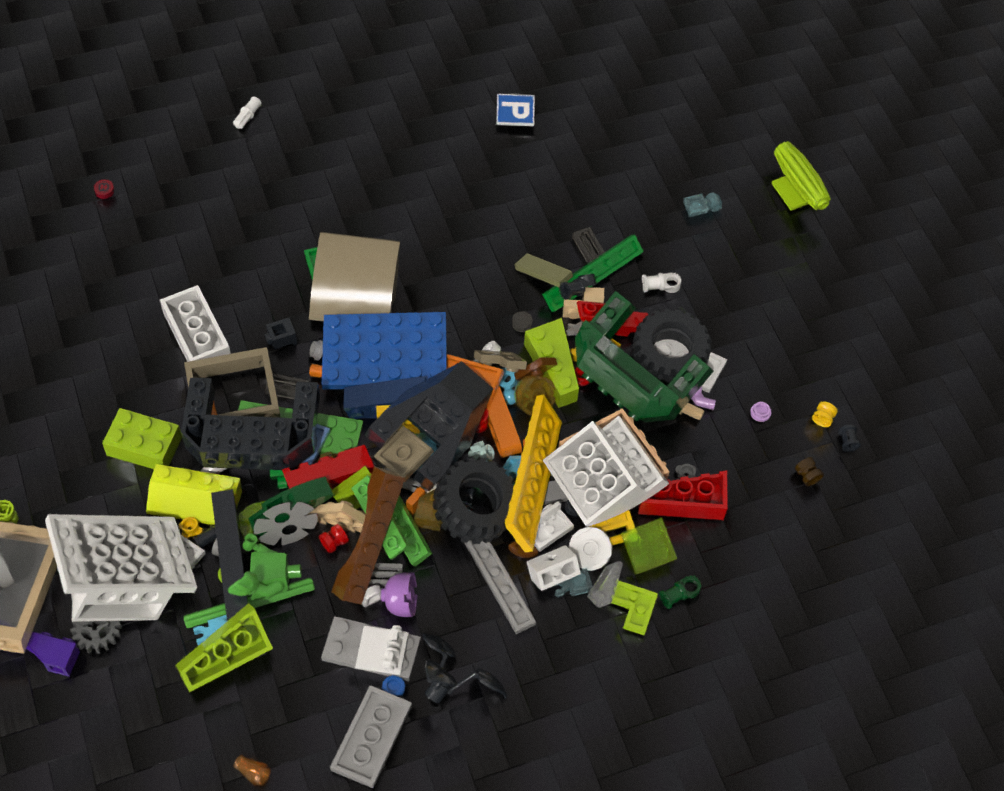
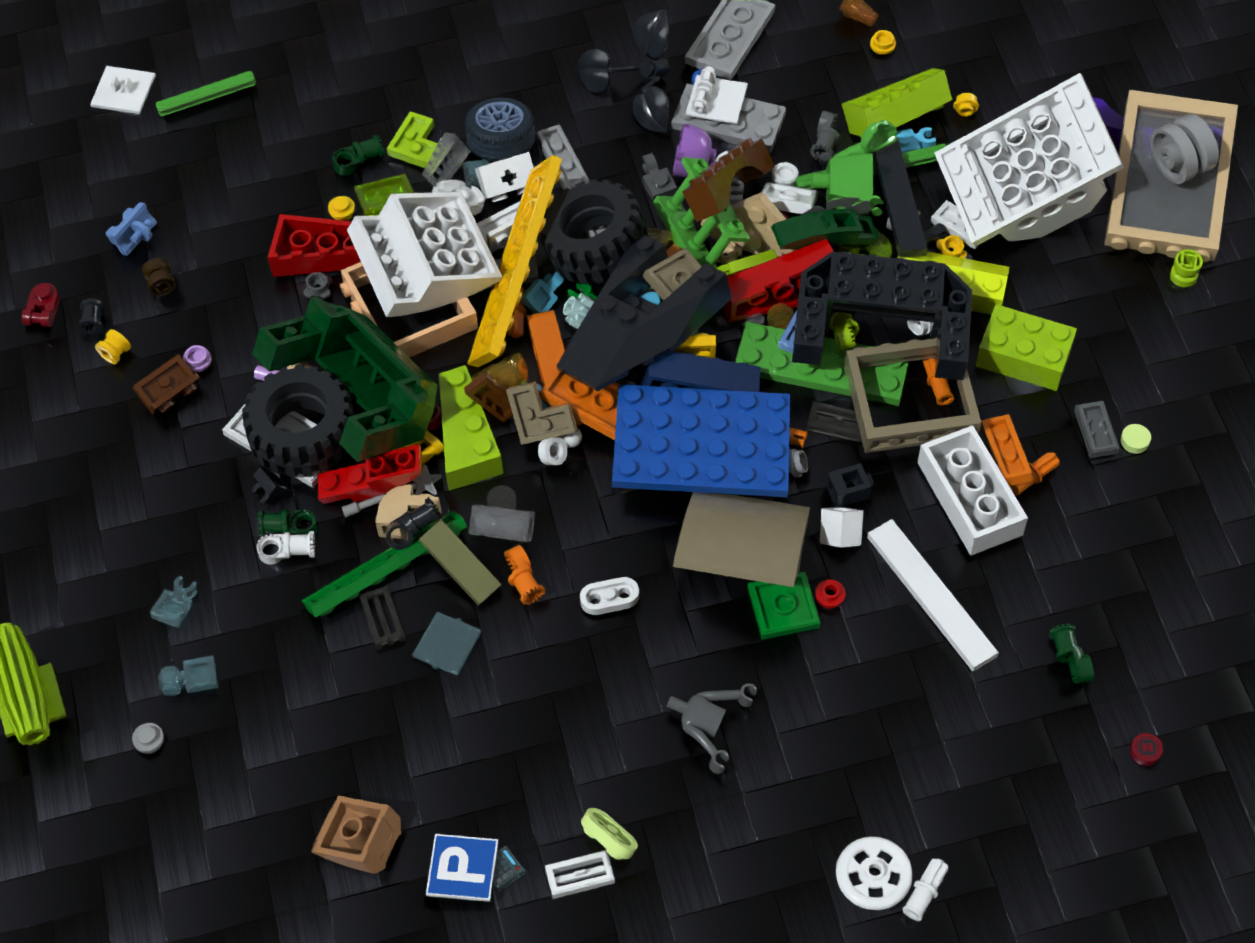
camera: 170 degrees left, 0 degrees up
none -> dark red plate [21,283,60,327]
none -> white piece [90,66,156,114]
none -> medium blue hips [106,202,157,256]
none -> reddish brown bracket [132,354,200,415]
none -> light grey plate [132,723,164,753]
none -> clear light blue plate [151,576,197,628]
none -> bright green axle [156,71,256,117]
none -> dark green connector [257,509,319,537]
none -> medium nougat slope [311,796,401,874]
none -> yellow plate [328,196,355,221]
none -> clear light blue piece [413,612,481,675]
none -> black wheel [465,97,535,162]
none -> clear brick [469,504,535,542]
none -> clear light blue tile [493,846,525,892]
none -> orange connector [504,545,546,605]
none -> white tile [545,850,615,899]
none -> white plate [580,577,639,615]
none -> yellowish green plate [581,808,638,860]
none -> dark grey plate [642,153,677,201]
none -> dark grey piece [666,683,757,774]
none -> white tile [761,182,818,214]
none -> white tile [771,162,798,187]
none -> dark grey connector [810,111,840,162]
none -> red plate [815,580,845,609]
none -> white panel [820,507,863,547]
none -> white plate [836,836,913,910]
none -> white tile [867,519,999,672]
none -> yellow plate [870,30,896,54]
none -> yellow plate [953,93,979,116]
none -> orange plate [981,414,1033,486]
none -> orange axle [1009,452,1060,496]
none -> dark green connector [1049,623,1094,684]
none -> dark grey plate [1074,401,1120,458]
none -> yellowish green tile [1120,424,1151,454]

